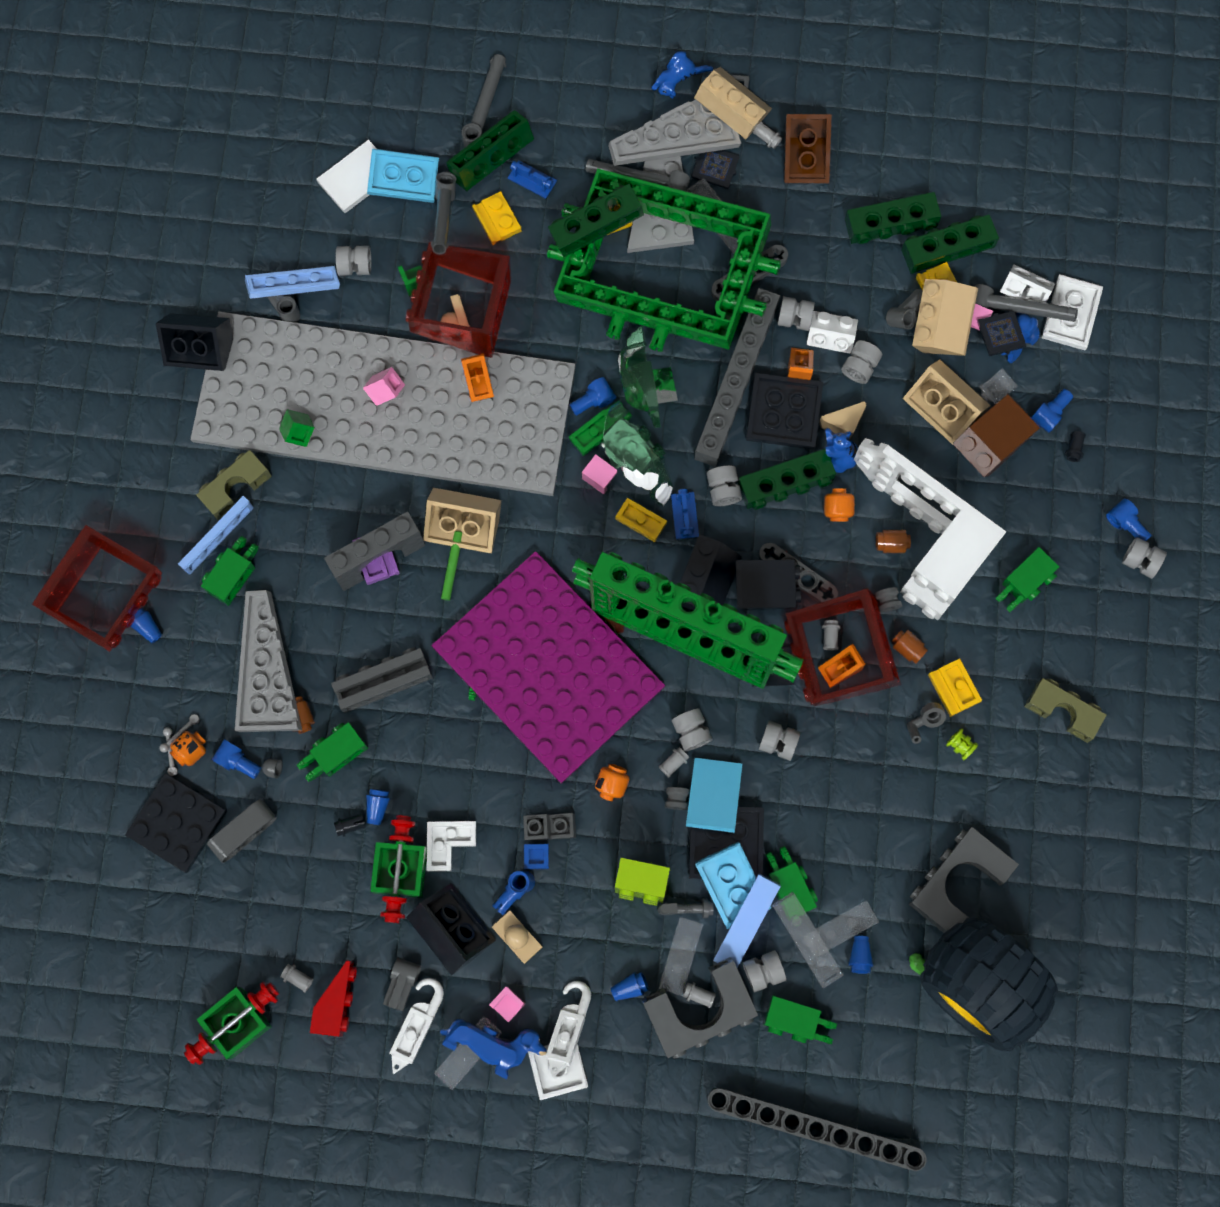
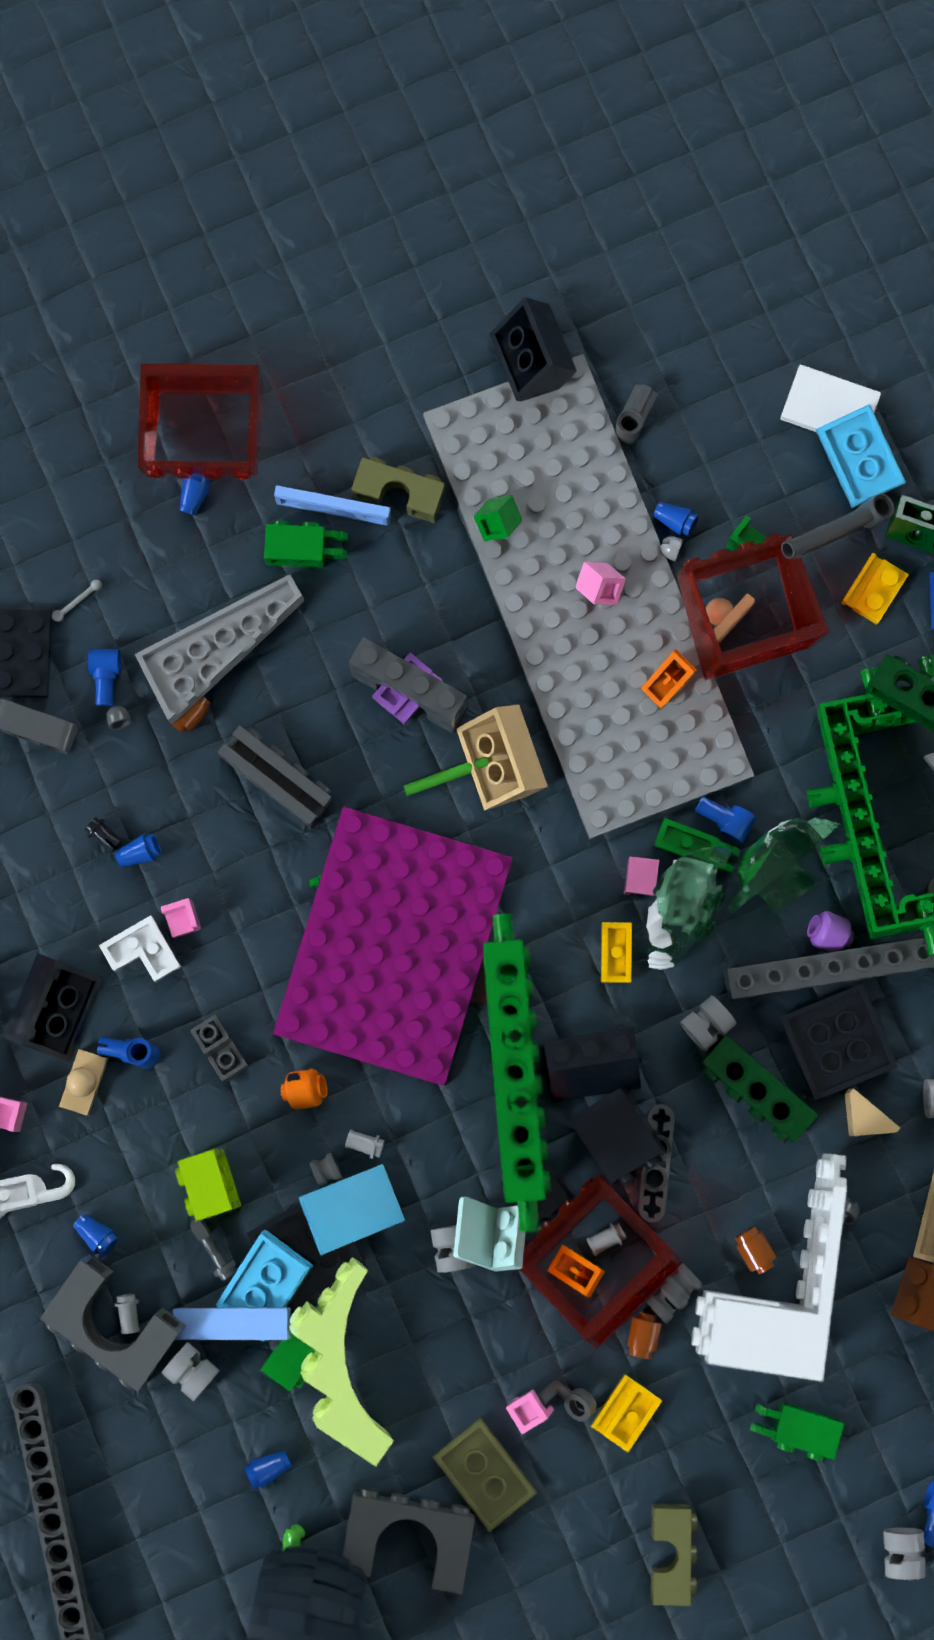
camera: 60 degrees right, 5 degrees up
light grey hinge [160,714,200,752] -> none
orange head [170,731,206,767] -> none
light blue tile [245,266,340,299] -> none
green hinge [297,722,369,782] -> none
light grey wheel [336,246,372,276] -> none
green brick [370,815,427,923] -> none
blue plate [524,844,549,870] -> none
clear tile [658,917,703,996] -> none
blue hinge [671,489,699,539] -> none
light grey wheel [672,708,713,752] -> none
green hinge [763,996,837,1045] -> none
clear tile [772,892,844,988] -> none
orange slope [787,348,814,380] -> none
clear tile [803,901,879,958] -> none
orange head [824,488,855,522] -> none
blue animal [825,428,859,473] -> none
lime bush [946,728,978,760] -> none
none -> bright pink panel [160,898,202,939]
none -> yellowish green arch [289,1257,394,1466]
none -> olive tile [433,1417,537,1532]
none -> light aqua bracket [453,1197,528,1272]
none -> bright pink panel [506,1389,554,1434]
none -> dark grey wheel [646,1282,688,1324]
none -> blue cone [653,501,699,536]
none -> light grey hinge [660,536,683,561]
none -> medium lavender head [807,911,854,953]

